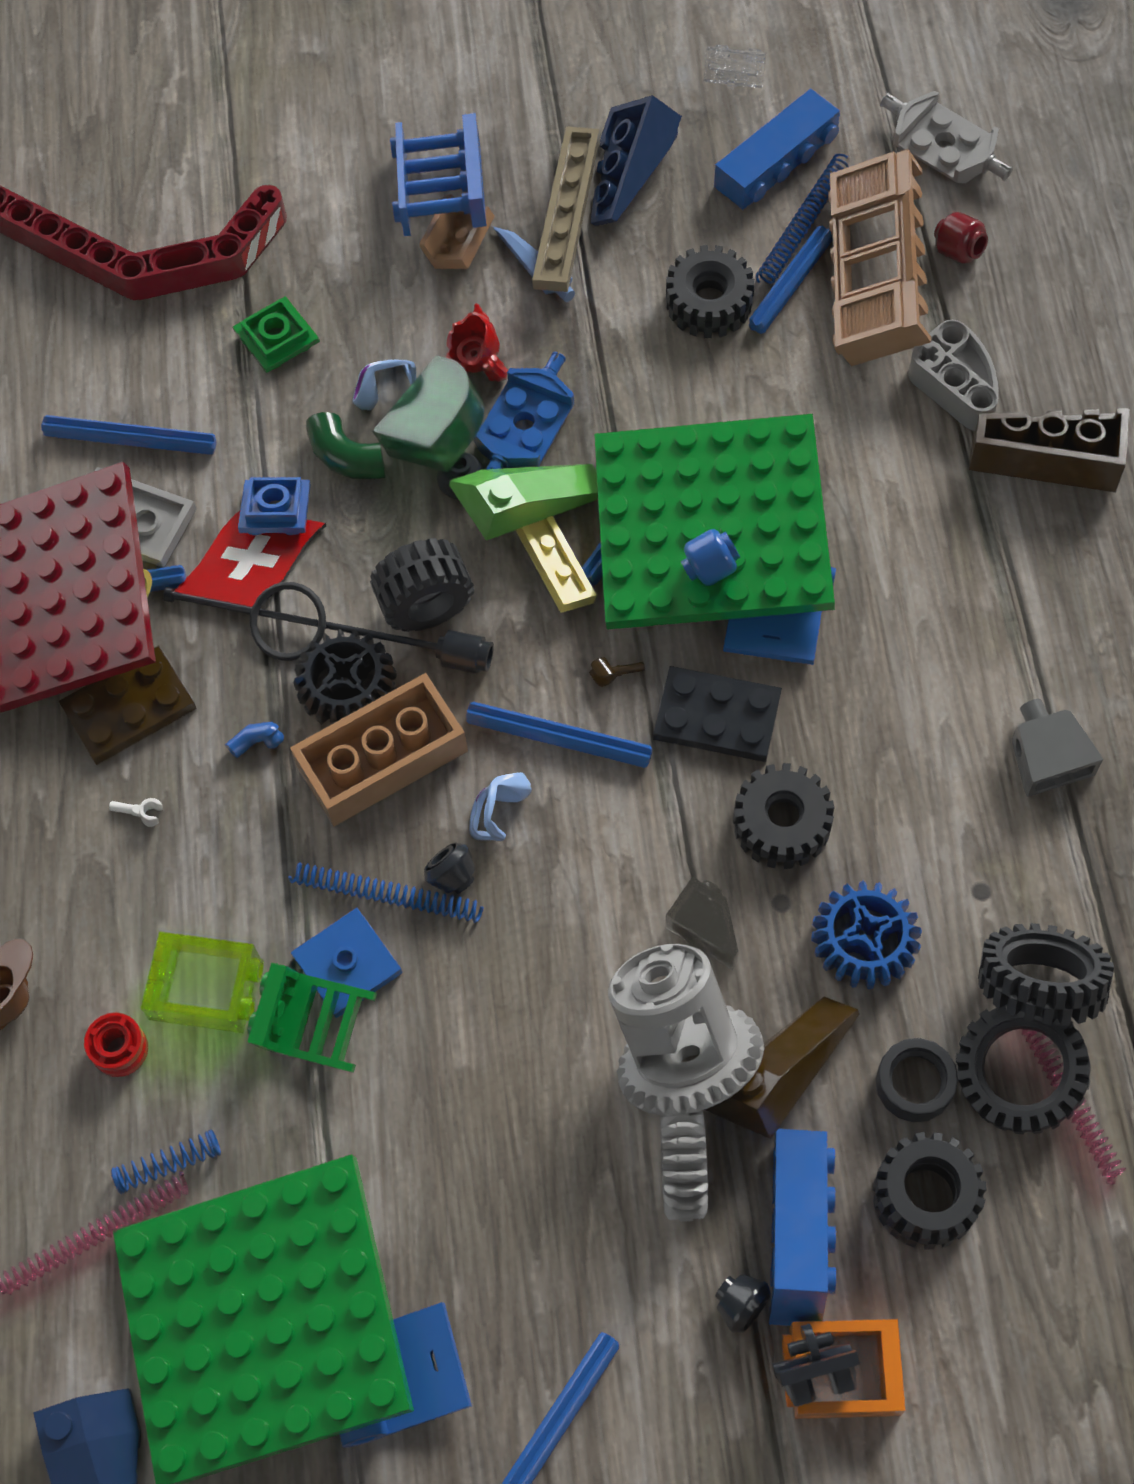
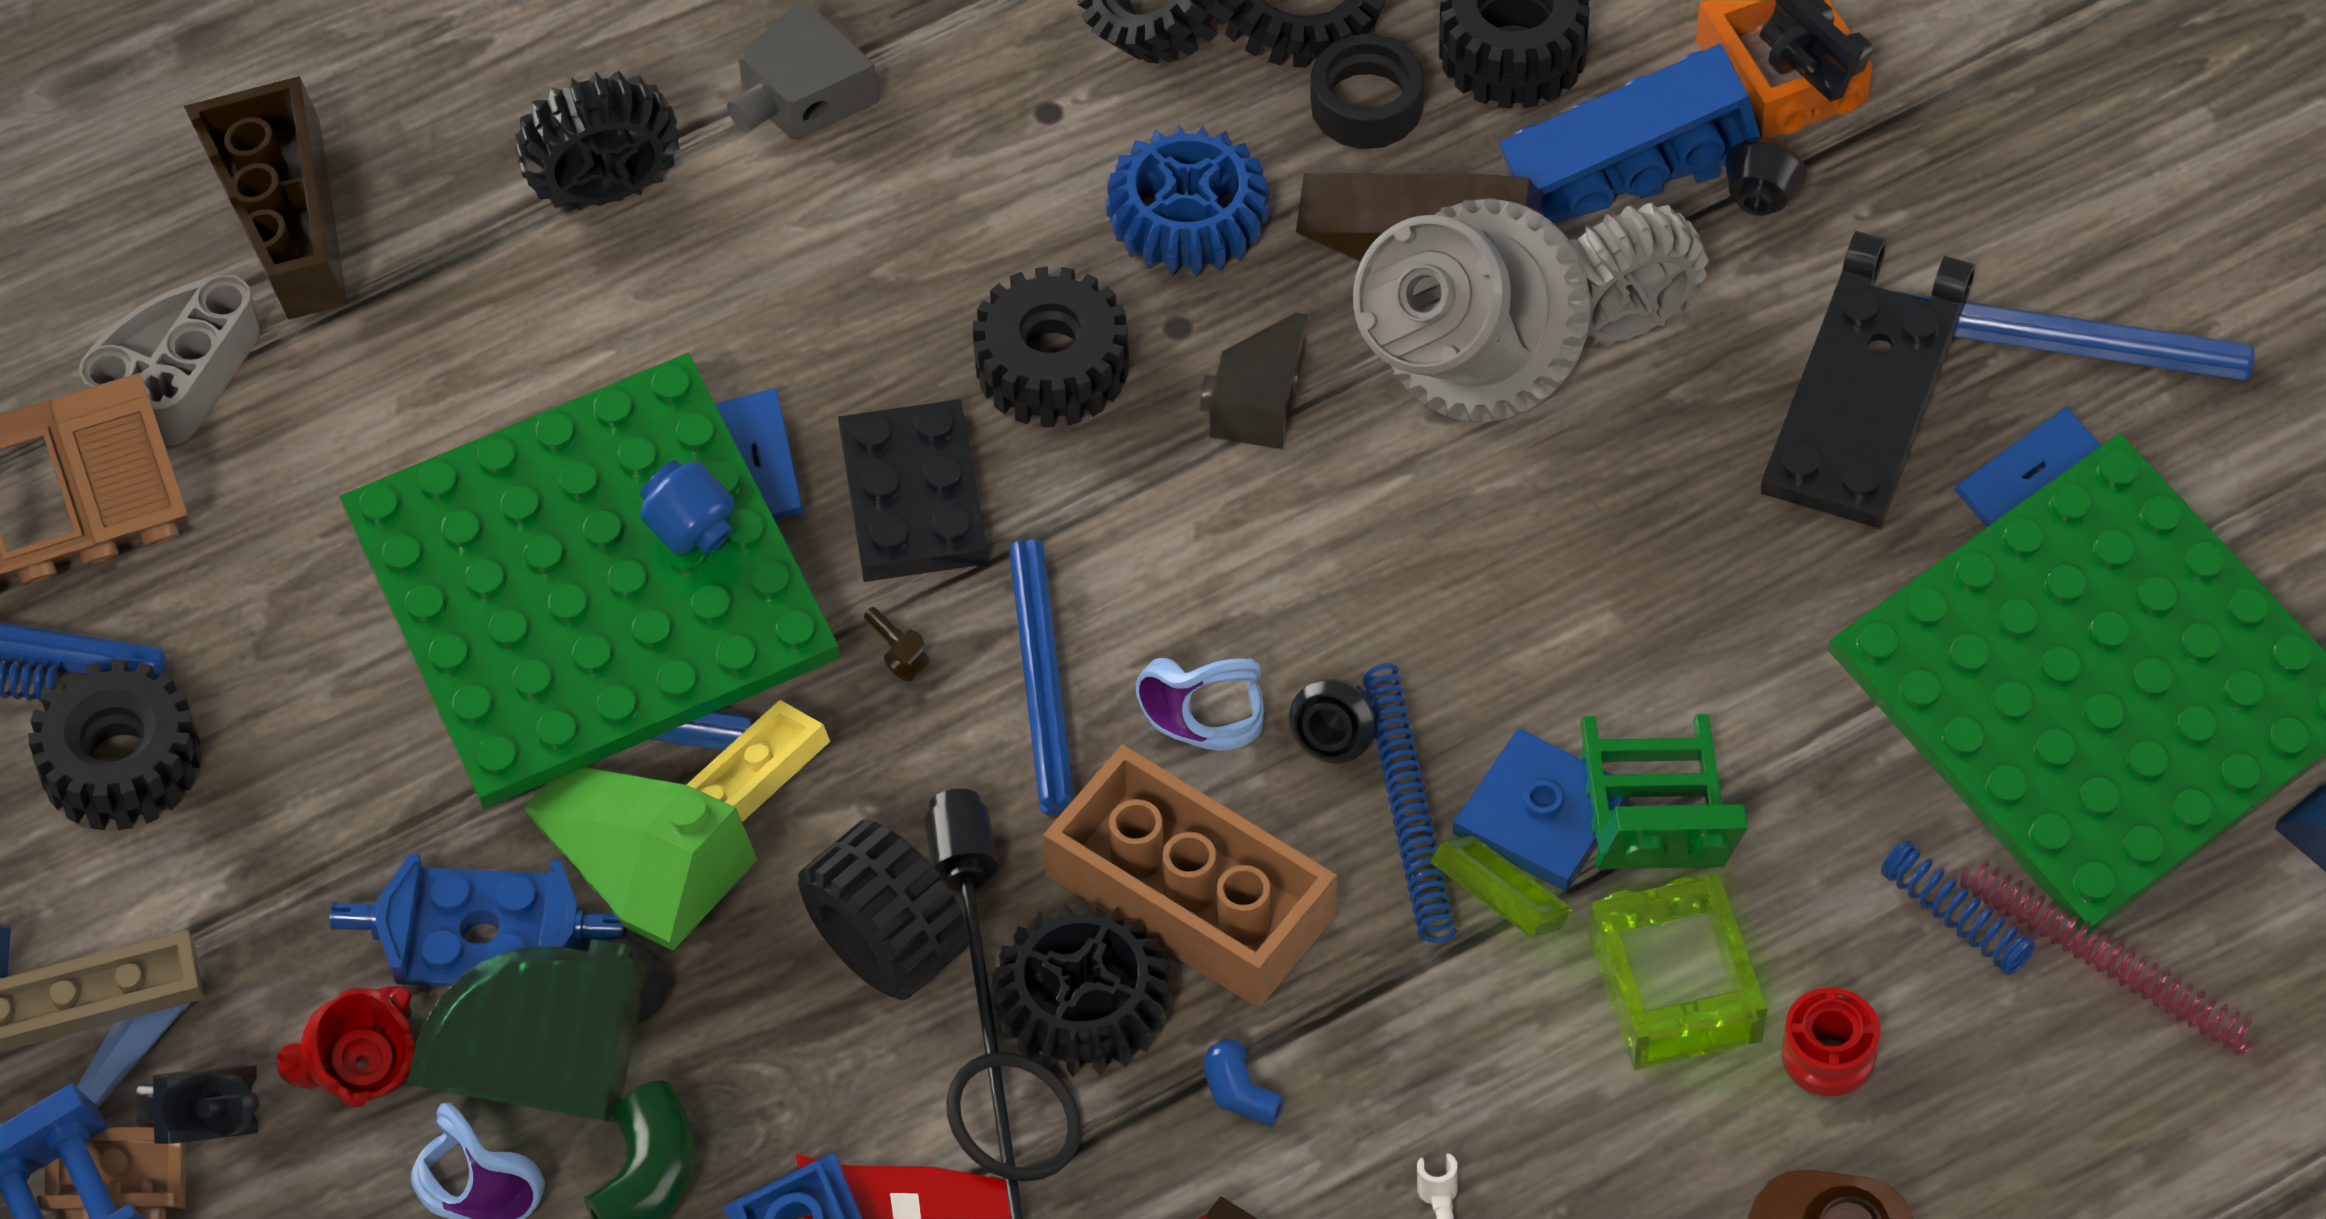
camera: 115 degrees left, 10 degrees down
none -> black hips [136,1065,259,1144]
none -> black gear [515,71,680,211]
none -> clear neon green tile [1430,835,1572,938]
none -> black hinge [1761,231,1976,529]

